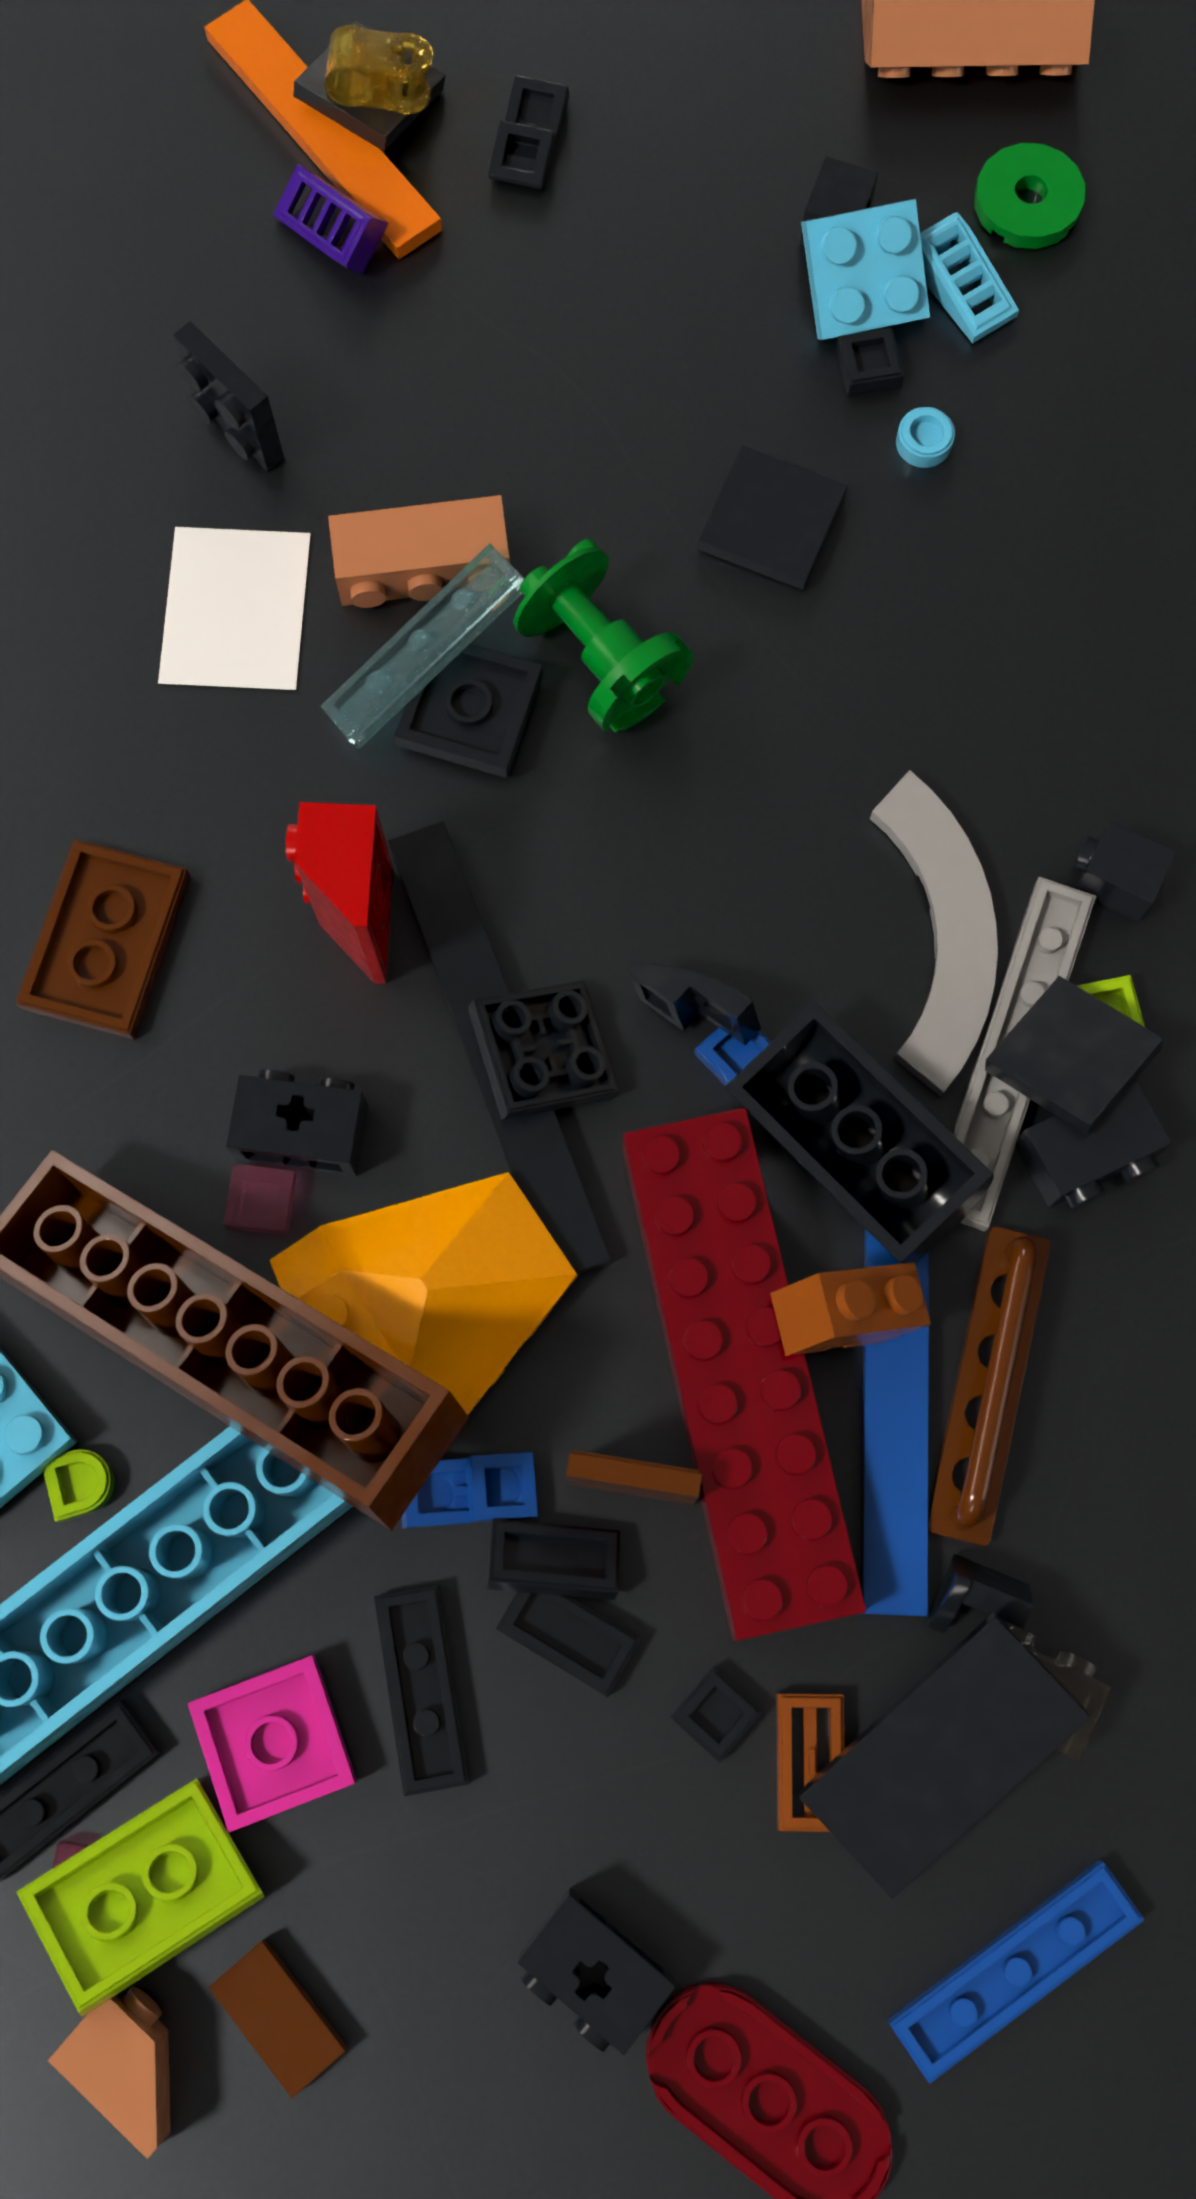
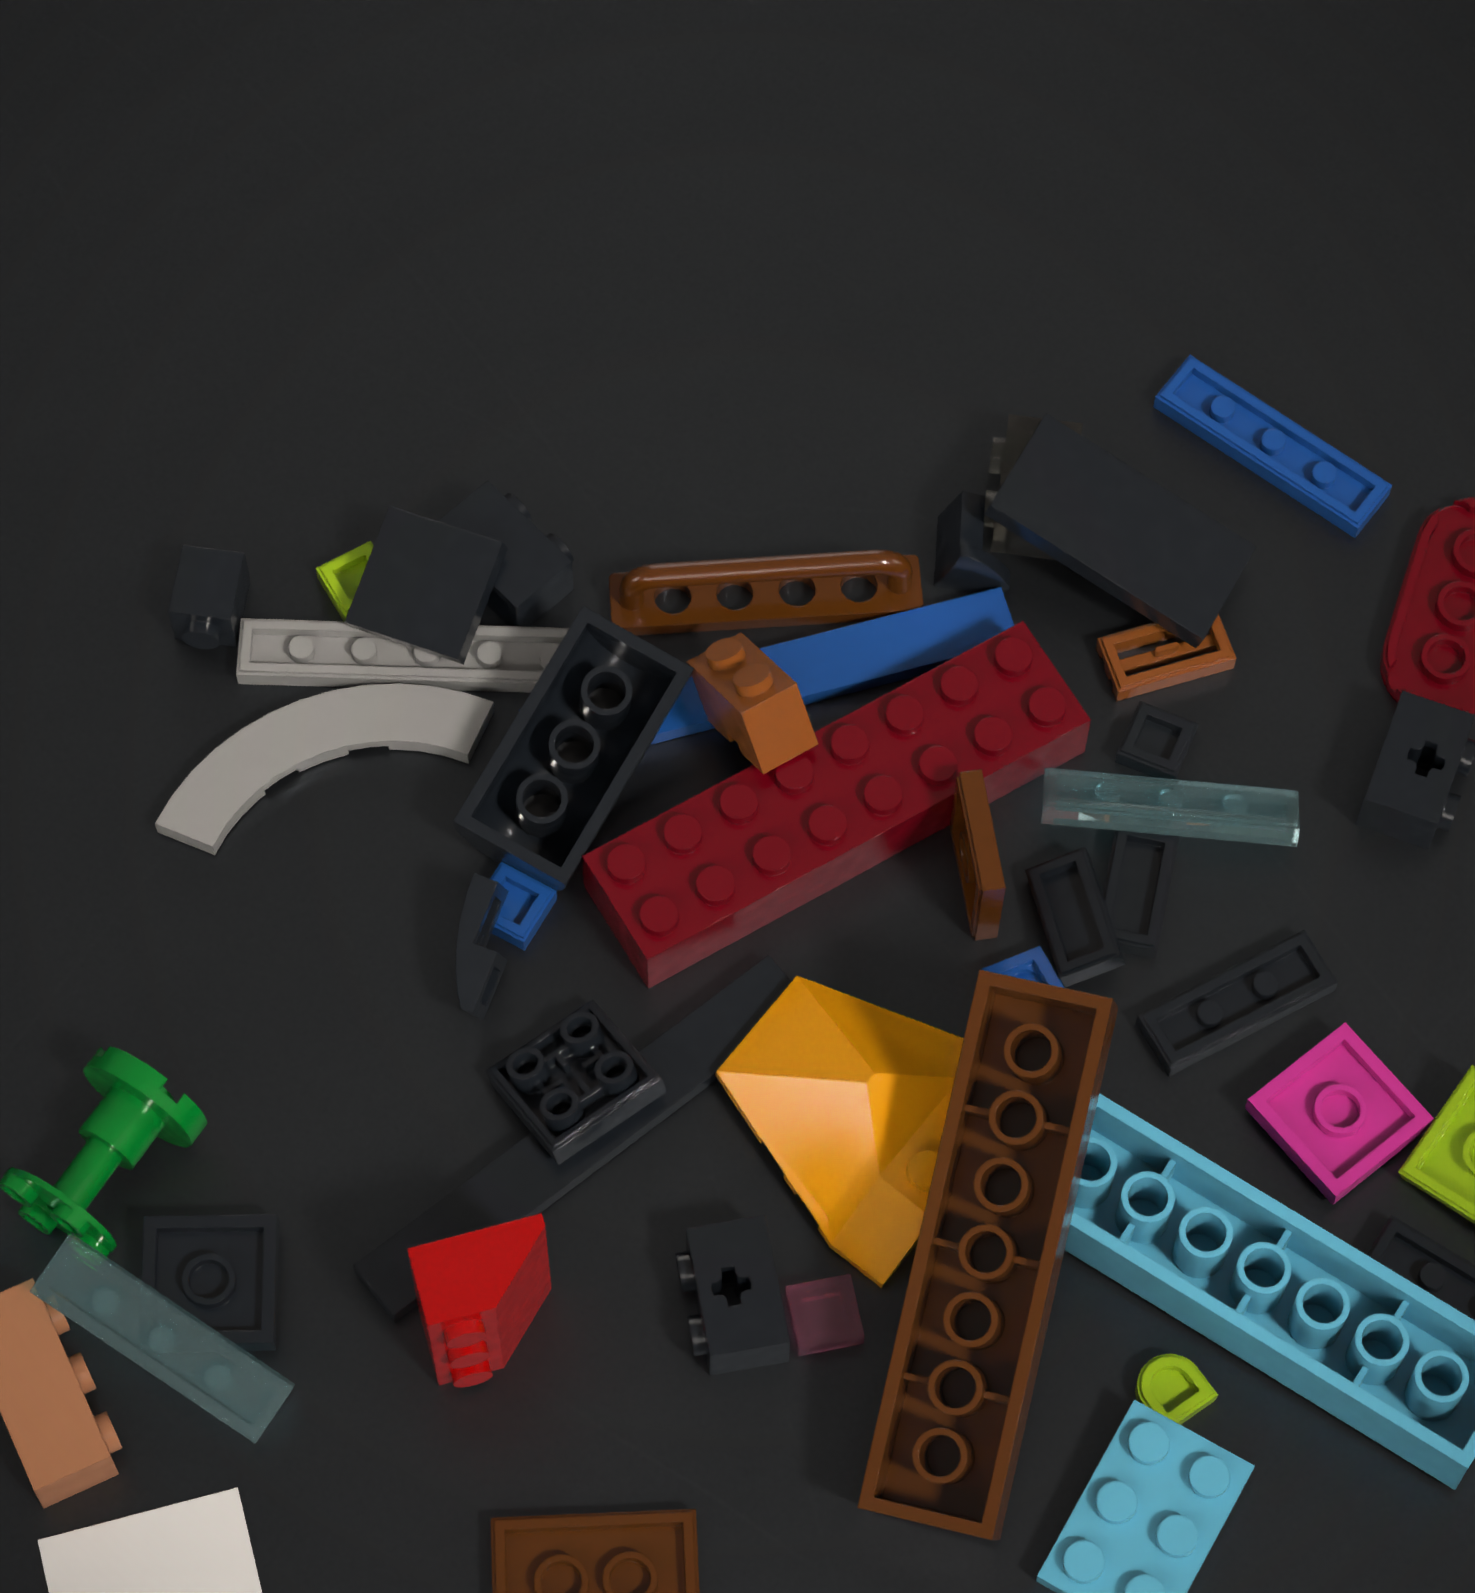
camera: 110 degrees left, 10 degrees down
none -> clear light blue tile [1041,768,1300,847]

